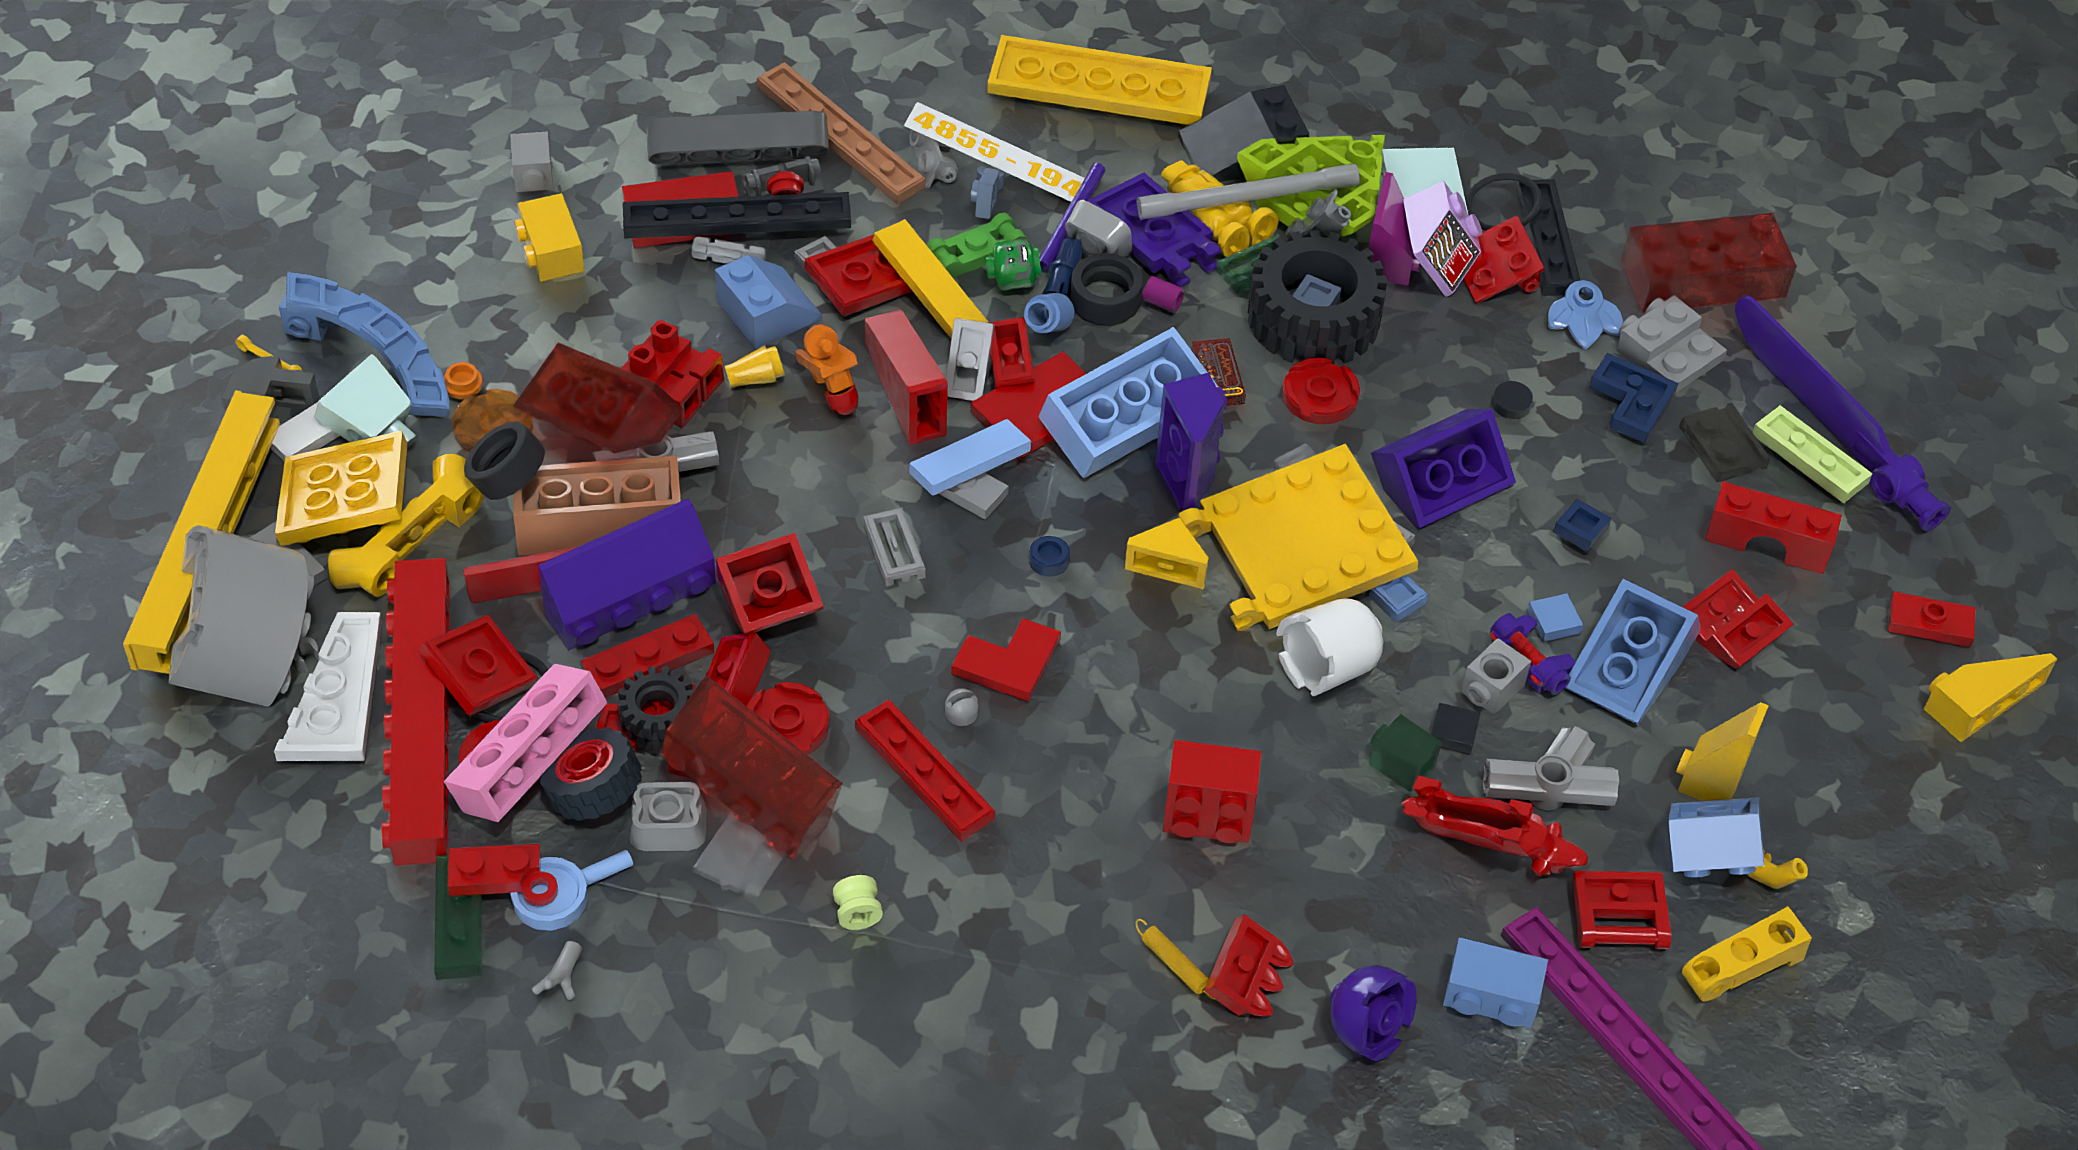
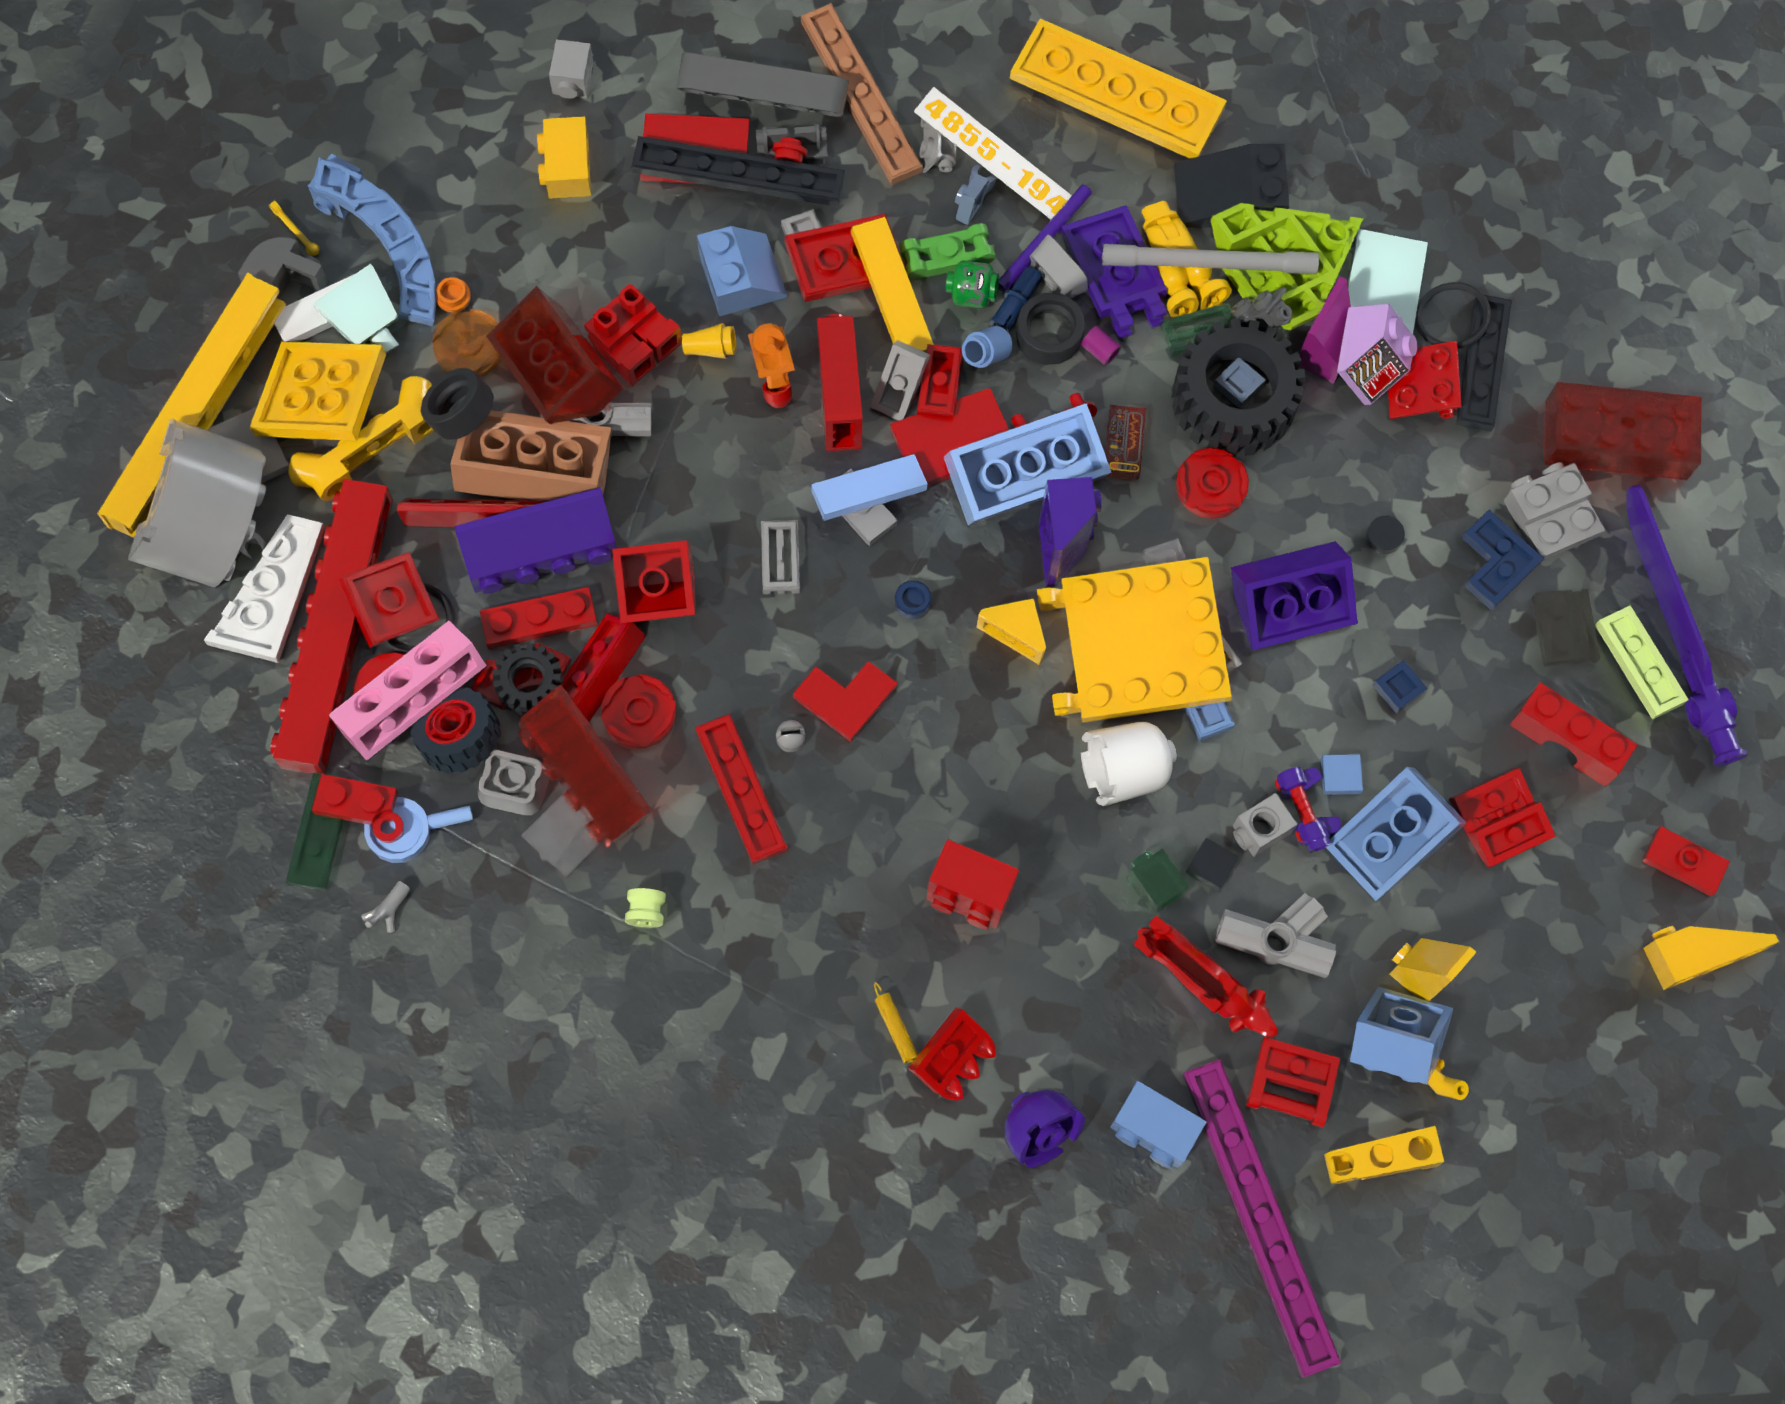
camera: 15 degrees right, 20 degrees up
light grey axle [691,236,766,264] -> none
medium blue plate [1548,280,1623,350] -> none

